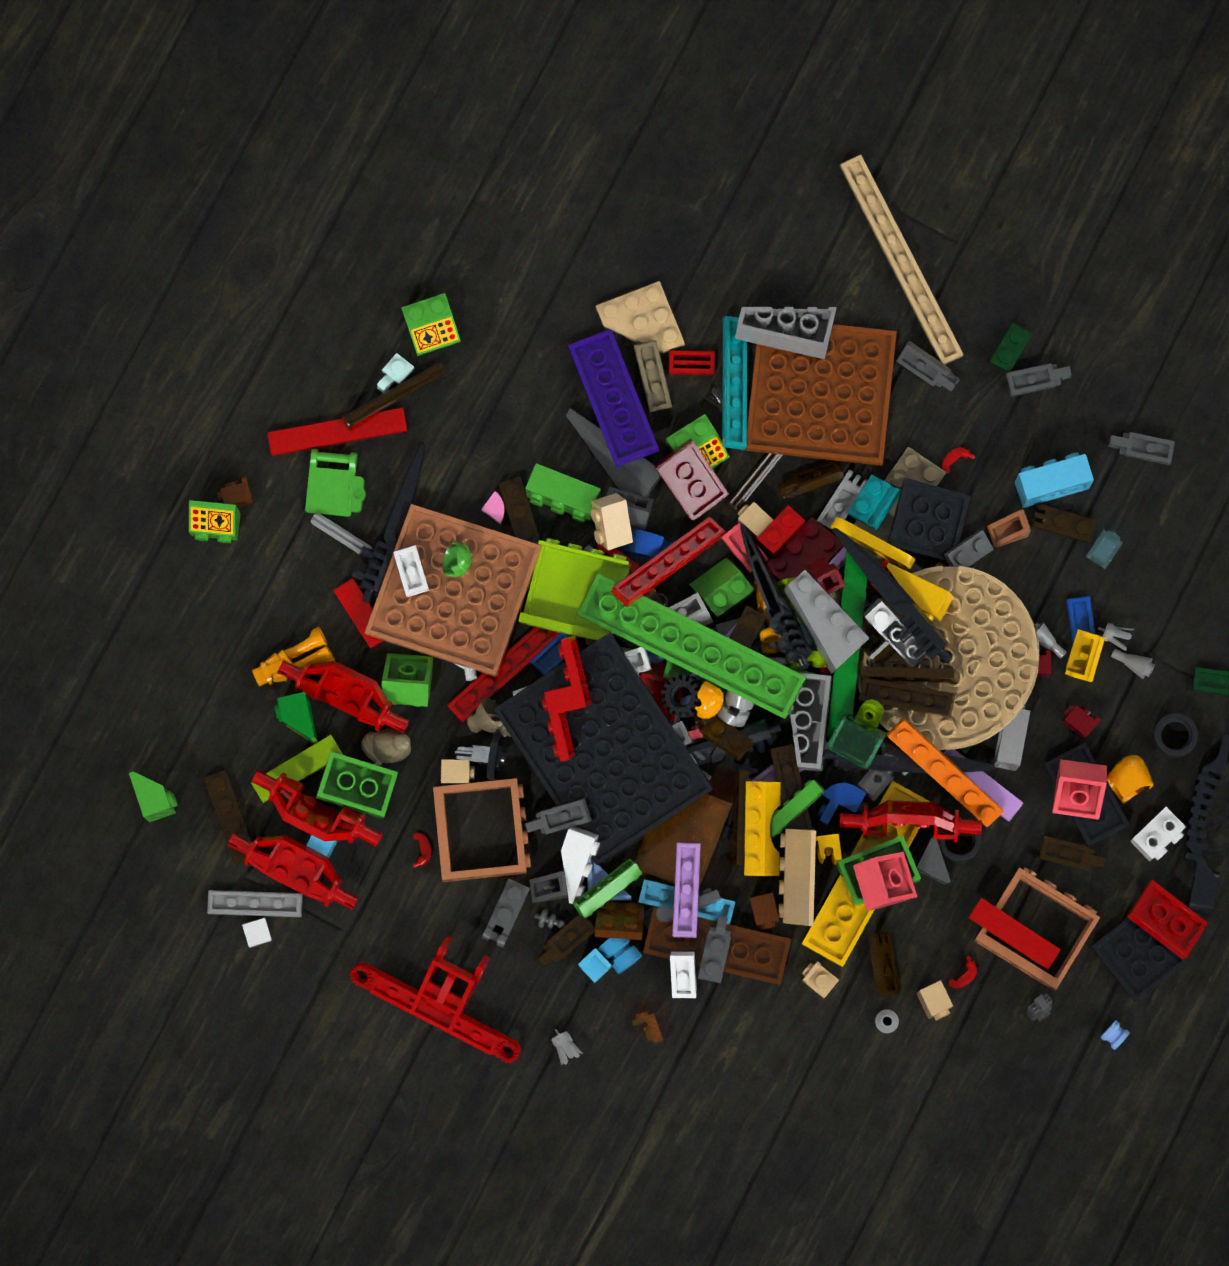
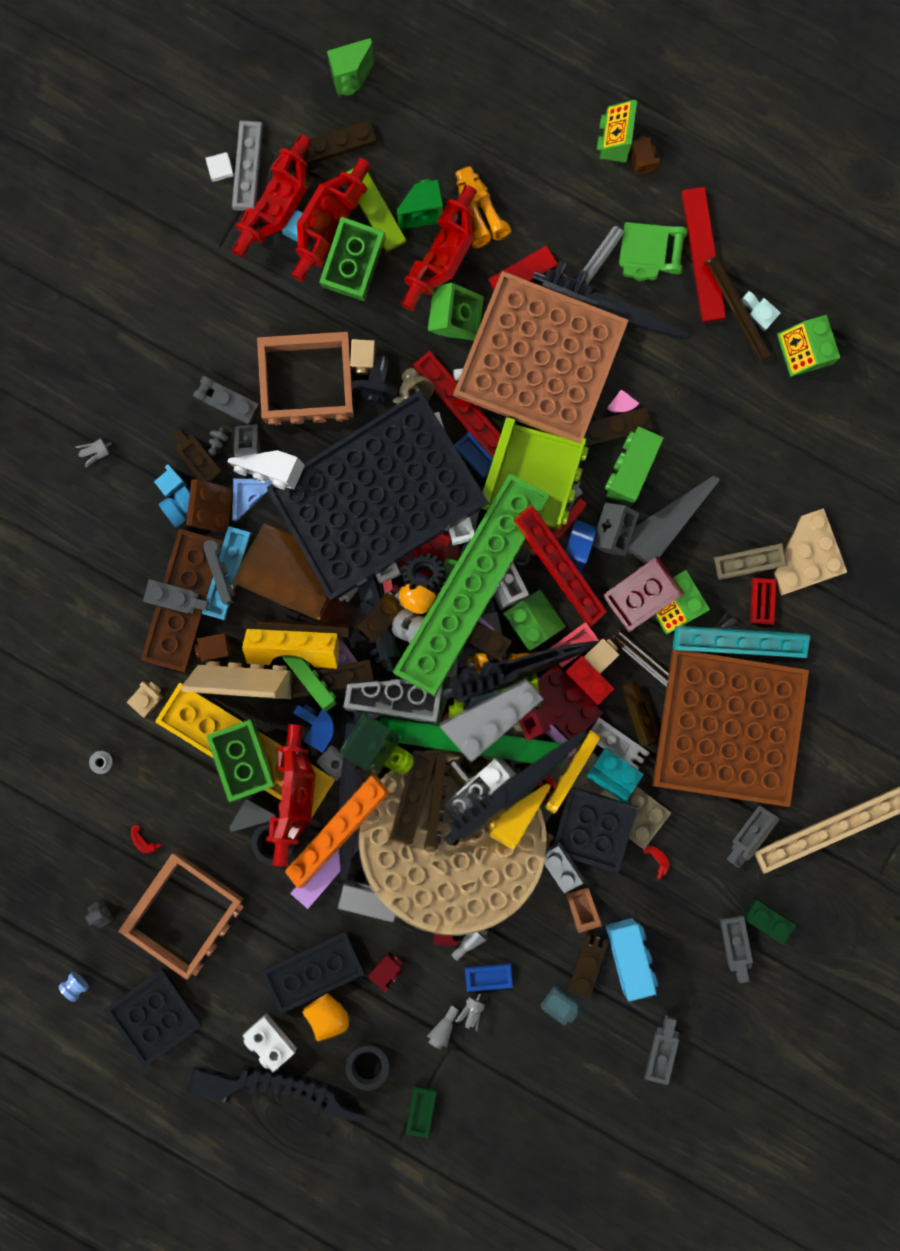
camera: 90 degrees right, 5 degrees up
red piece [350,935,521,1063] -> none
dark tan hair [361,728,411,766] -> none
white plate [393,545,429,597] -> none
red piece [413,833,432,868] -> none
bright green hair [443,542,472,577] -> none
dark grey hinge [525,798,591,834] -> none
red bracket [542,636,592,762] -> none
dark purple plate [568,329,659,467] -> none
bright green piece [573,859,642,918] -> none
tan brick [591,493,633,550] -> none
clear orange bracket [631,1011,663,1044] -> none
white plate [670,952,697,998] -> none
lavender tile [673,842,701,938] -> none
light grey wedge [735,307,837,359] -> none
yellow hinge [816,834,842,865] -> none
coral slope [853,852,917,911] -> none
dark brown hinge [868,932,900,997] -> none
tan brick [916,981,953,1021] -> none
red tile [968,898,1061,970] -> none
dark brown hinge [1039,836,1106,871] -> none
coral slope [1052,759,1107,819] -> none
yellow hinge [1064,629,1105,682] -> none
red plate [1127,880,1208,960] -> none

